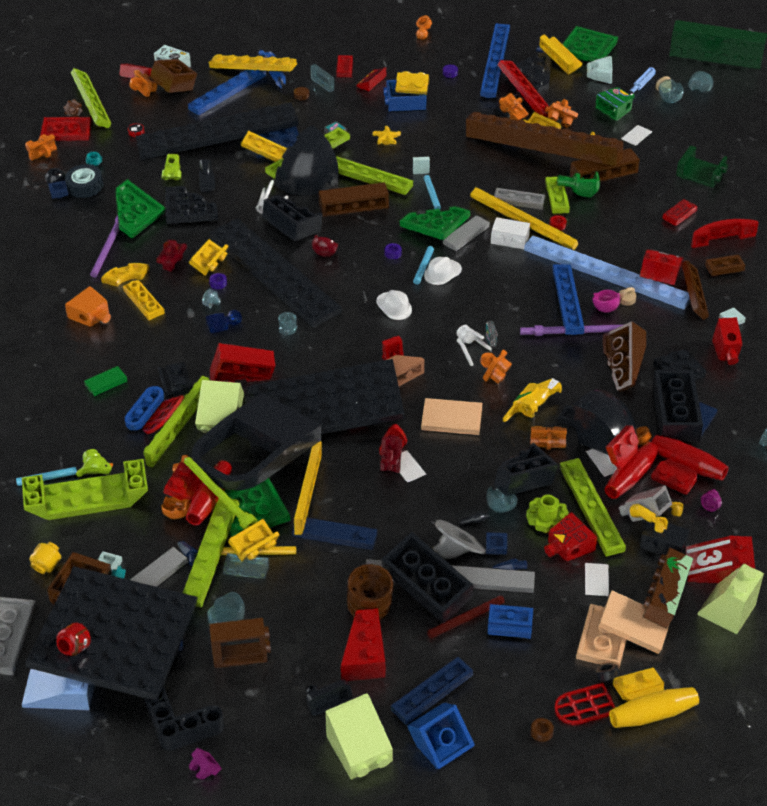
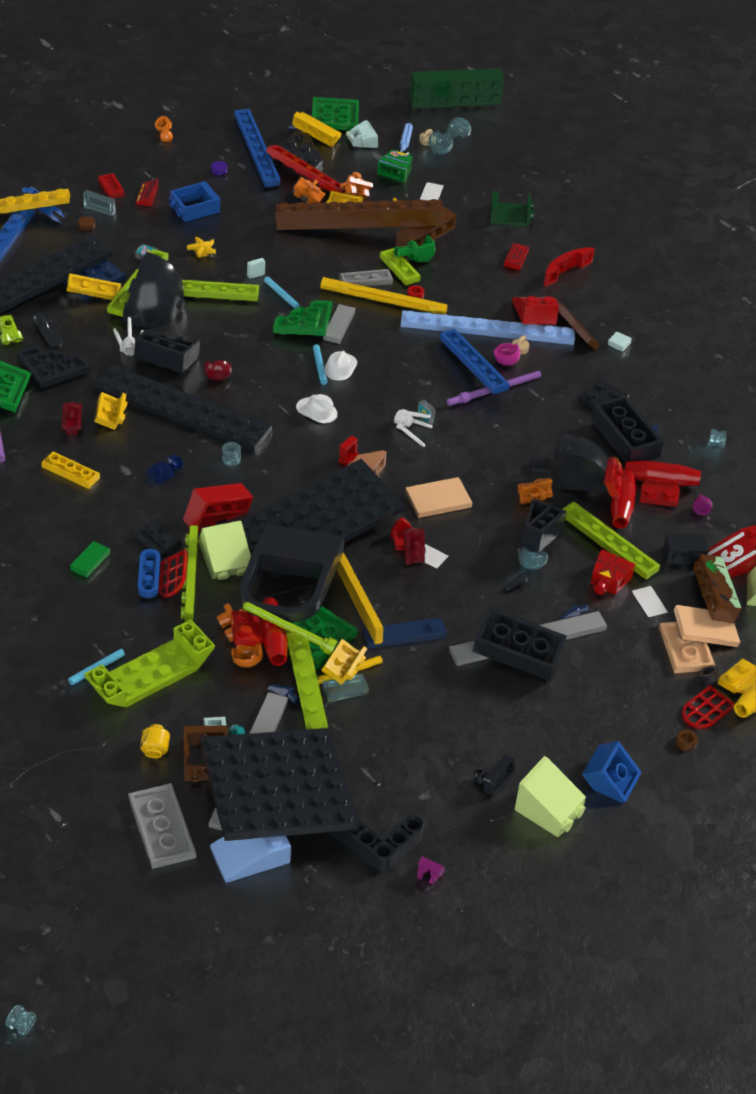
camera: 30 degrees left, 0 degrees up
red head [57,623,91,656] -> none
orange torso [65,286,111,327] -> none
lime animal [76,449,113,477] -> none
yellow tile [101,263,150,287] -> none
clear light blue tile [202,288,221,308] -> none
clear light blue hair [207,592,245,624] -> none
dark purple tile [209,273,227,289] -> none
reddish brown window [210,618,271,668] -> none
reddish brown brick [319,182,389,217] -> none
red wedge [341,608,385,681] -> none
reddish brown wheel [347,564,393,620] -> none
dark purple tile [384,243,402,259] -> none
dark blue plate [391,657,473,725] -> none
yellow bracket [395,71,429,95] -> none
clear red bar [427,595,505,639] -> none
light grey piece [433,520,486,560] -> none
orange hips [480,349,512,384] -> none
dark blue plate [486,532,507,555] -> none
blue plate [487,604,533,639] -> none
white brick [491,218,530,249] -> none
yellow animal [503,378,562,422] -> none
lime plant [526,495,568,533] -> none
white sticker [586,449,617,477] -> none
reddish brown wedge [603,321,646,392] -> none
torso [619,485,684,533] -> none
reddish brown plate [705,255,745,276] -> none
red torso [712,317,742,365] -> none

